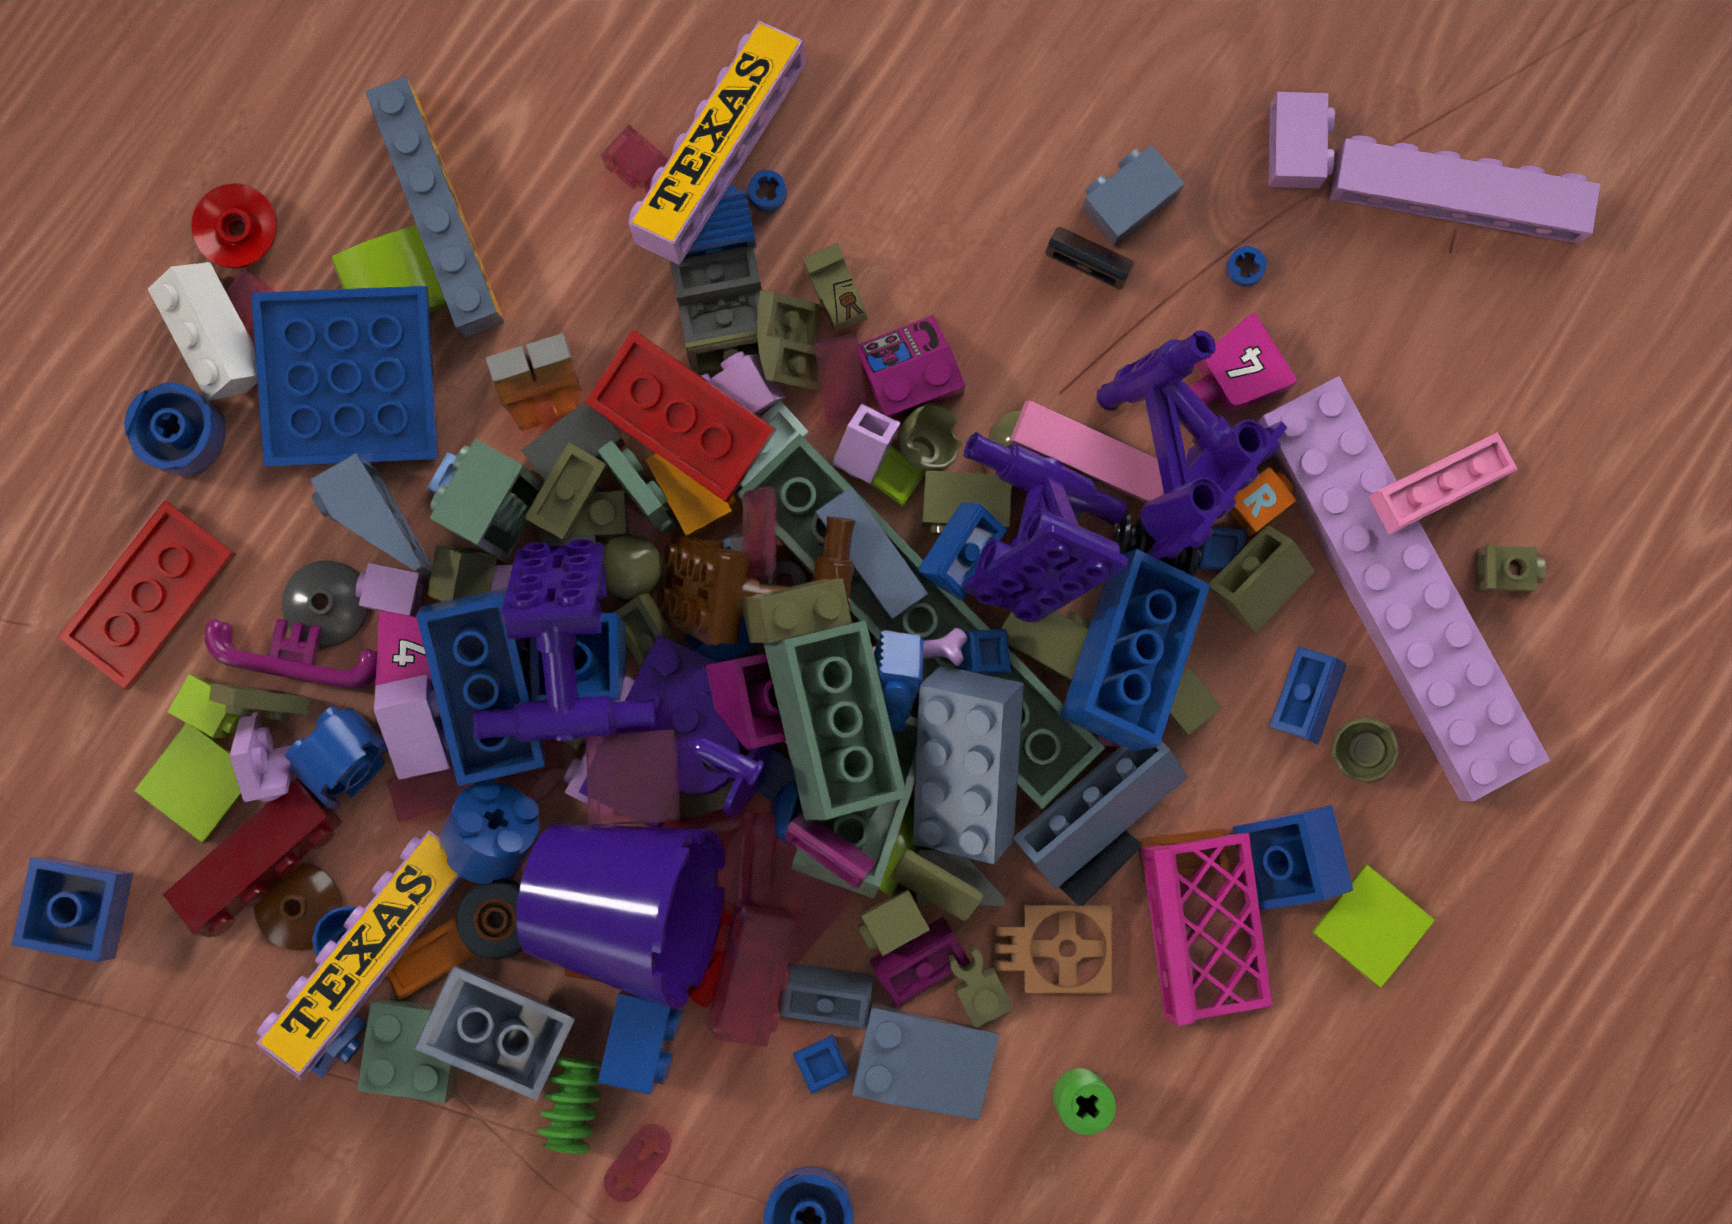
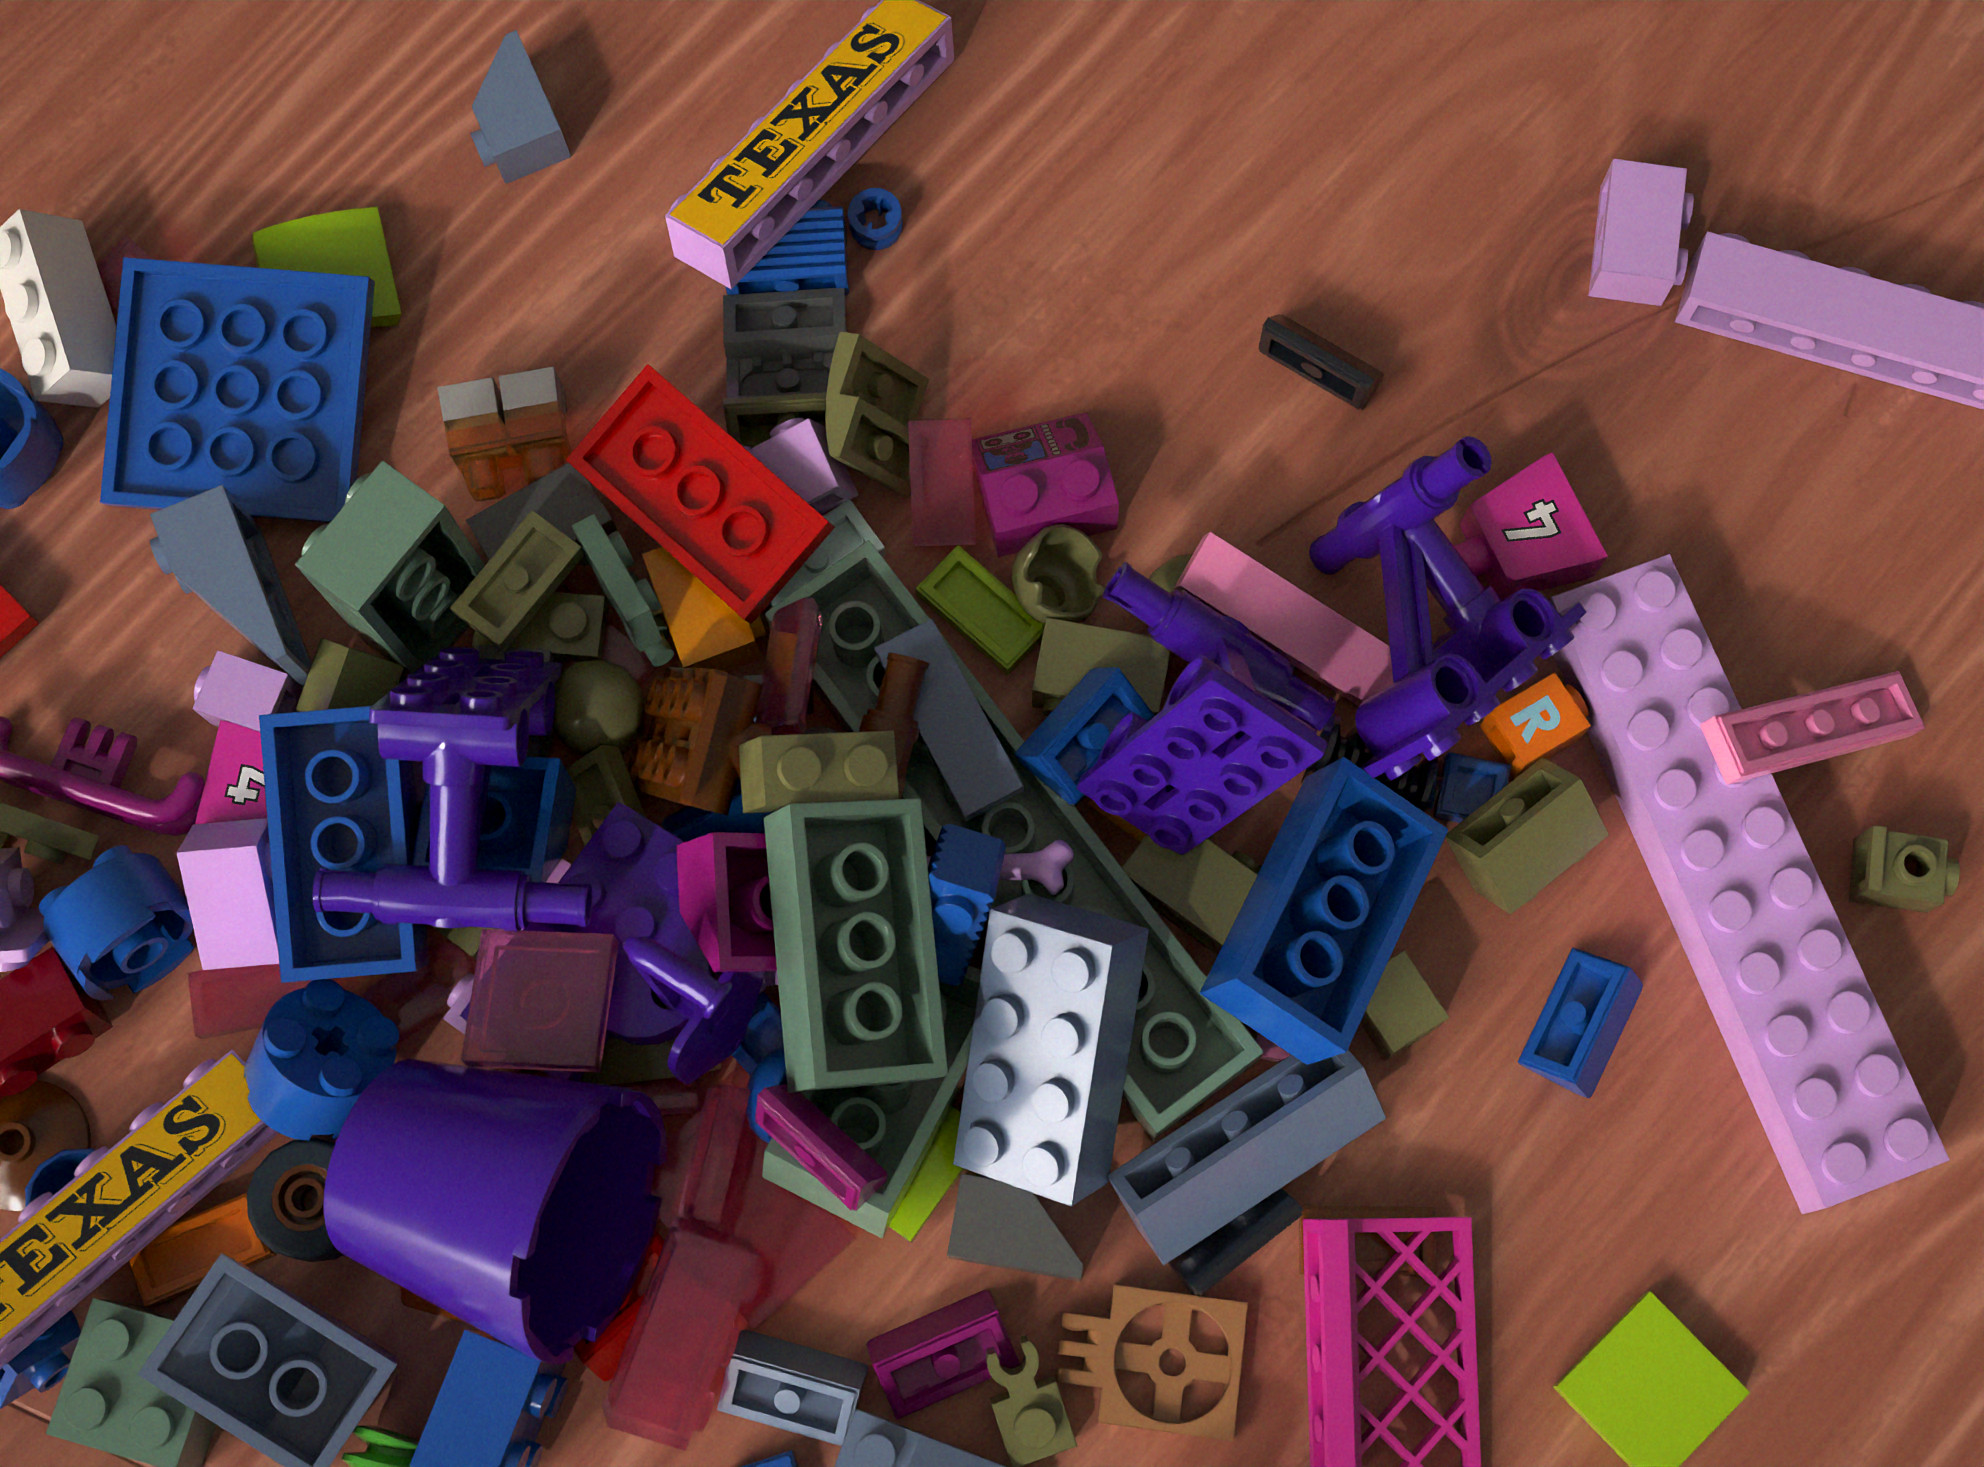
camera: 10 degrees right, 10 degrees down
red dish [191,183,278,268] -> none
dark grey dish [282,560,368,646] -> none
sand blue brick [365,76,504,338] -> none
clear pink brick [600,125,668,193] -> none
olive leg [803,242,868,333] -> none
lavender brick [831,404,900,483] -> none
olive brick [858,888,930,956] -> none
olive slope [891,849,984,921] -> none
blue slope [955,629,1011,675] -> none
sand blue brick [1082,145,1184,247] -> none
blue bush [1226,246,1267,287] -> none
blue slope [1233,805,1353,911] -> none
olive hair [1331,716,1400,783] -> none
none -> sand blue slope [470,30,571,184]

